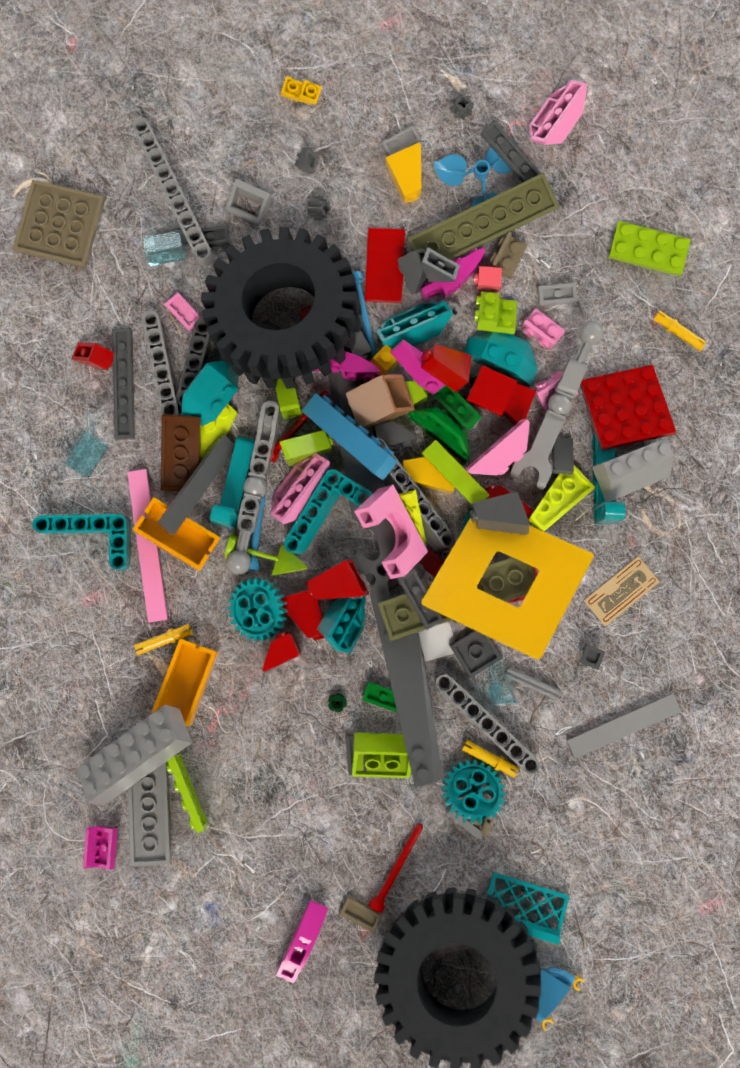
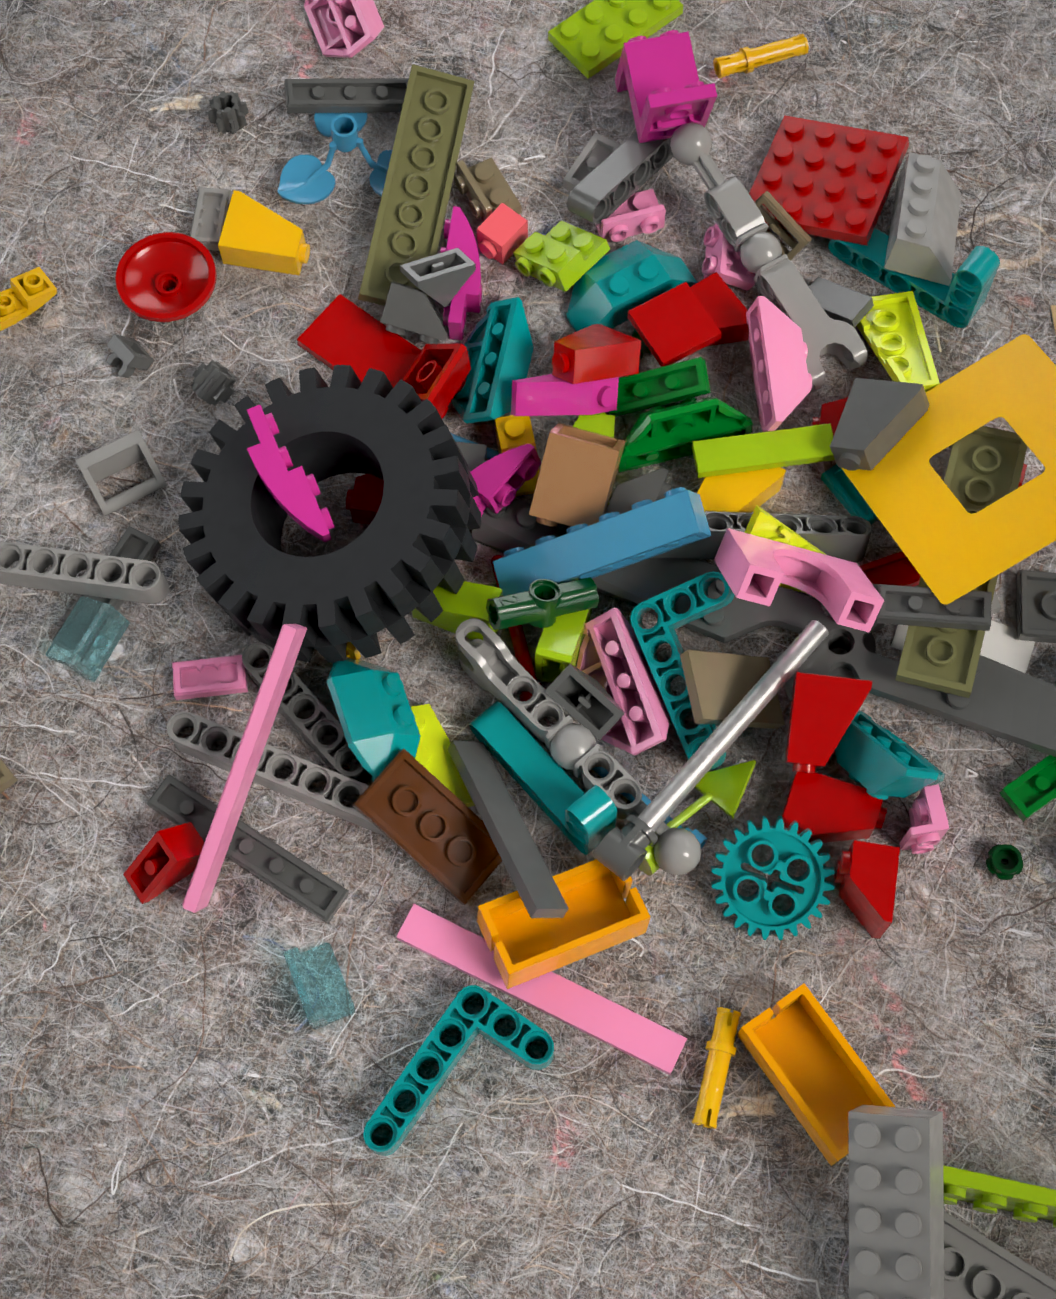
camera: 55 degrees left, 15 degrees down
none -> red dish [115,232,217,322]
none -> bright pink tile [182,623,307,913]
none -> dark pink slope [247,405,335,542]
none -> red slope [403,343,471,419]
none -> dark green piece [486,577,599,630]
none -> dark grey slope [545,663,625,741]
none -> dark grey beam [567,131,673,225]
none -> flat silver piece [593,620,829,881]
none -> dark pink bracket [615,30,717,143]
none -> dark tan tile [680,650,785,729]
none -> dark tan tile [755,191,812,261]
none -> bright pink bracket [899,784,950,854]

